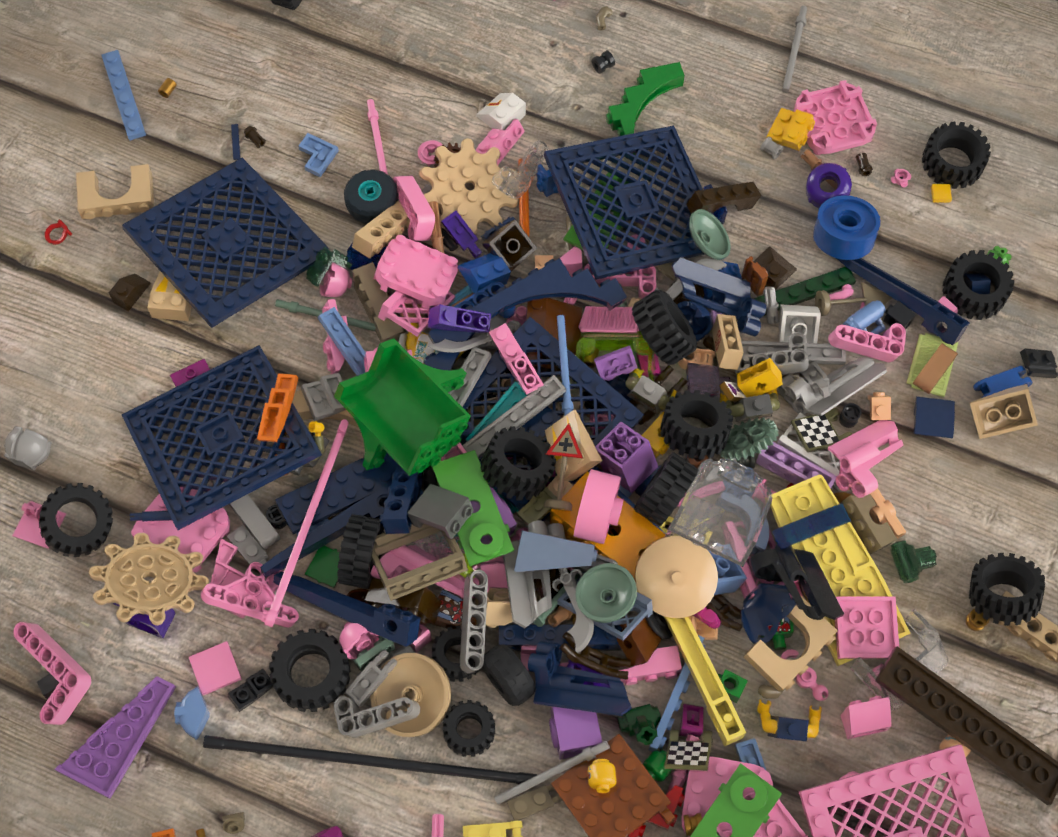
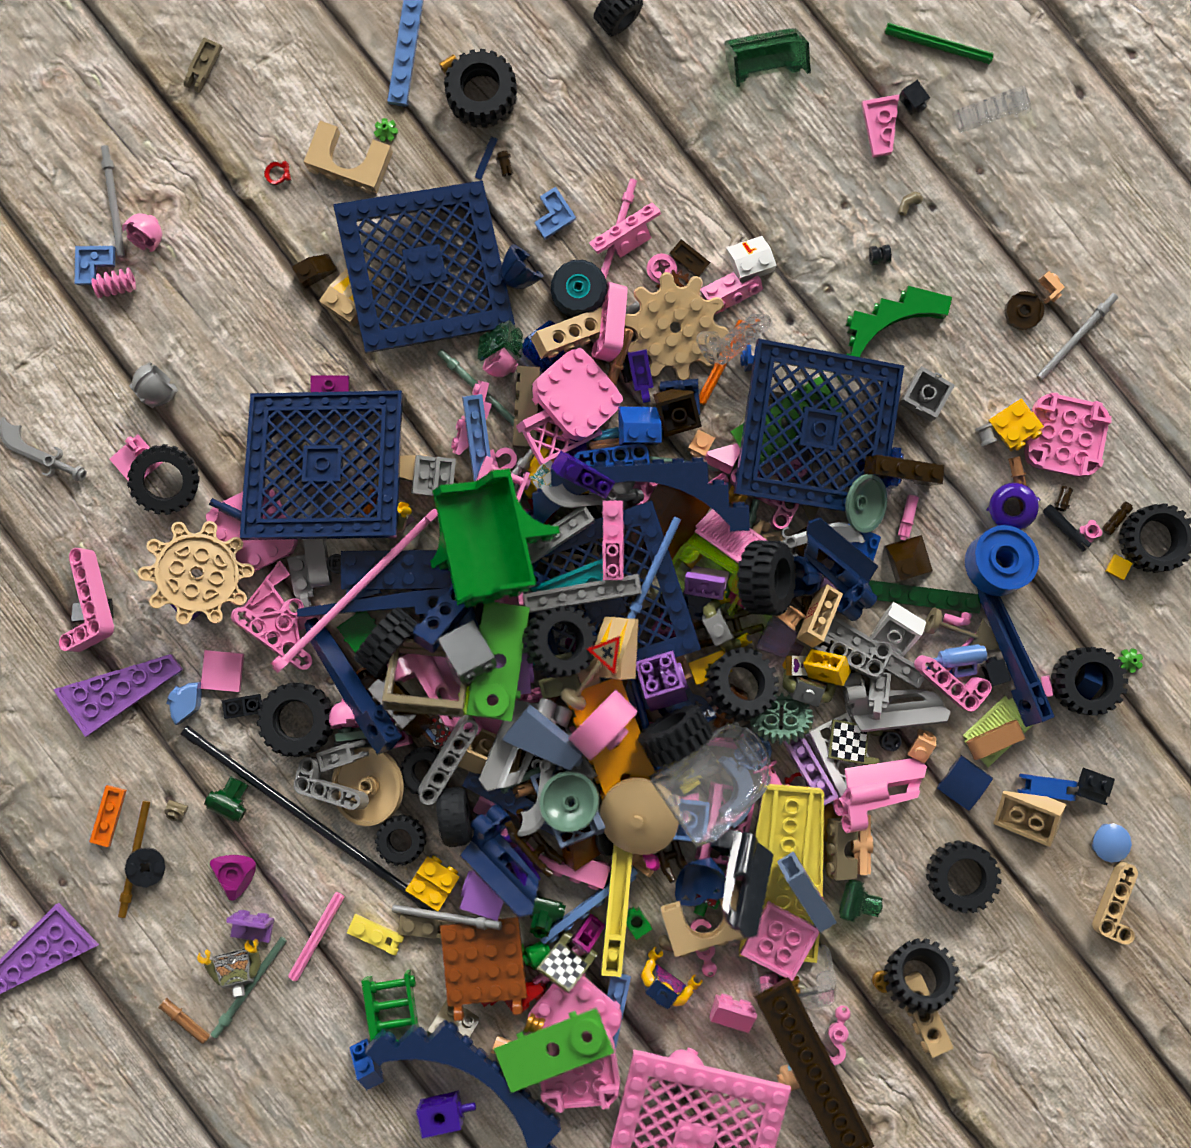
camera: 30 degrees right, 20 degrees up
orange slope [257,373,298,442] -> none
yellow head [587,759,616,793] -> none
dark orange plate [741,256,768,297] -> none
light grey axle [764,287,779,324] -> none
clear blue slope [772,503,851,550] -> none
none -> dark green piece [204,776,249,823]
none -> bright green plant [374,118,398,142]
none -> yellow plate [405,855,460,911]
none -> black tyre [444,49,517,128]
none -> dark blue hair [501,244,544,289]
none -> bright pink bracket [589,203,661,258]
none -> dark brown plate [669,239,711,277]
none -> sand blue slope [777,851,837,933]
none -> bright pink piece [828,1006,851,1065]
none -> bright pink piece [898,495,919,541]
none -> light grey brick [899,366,955,422]
none -> black tyre [926,840,1002,913]
none -> dark brown plate [1004,291,1045,330]
none -> light nougat bracket [1038,271,1065,304]
none -> black axle [1043,504,1092,552]
none -> dark brown axle [1102,501,1133,535]

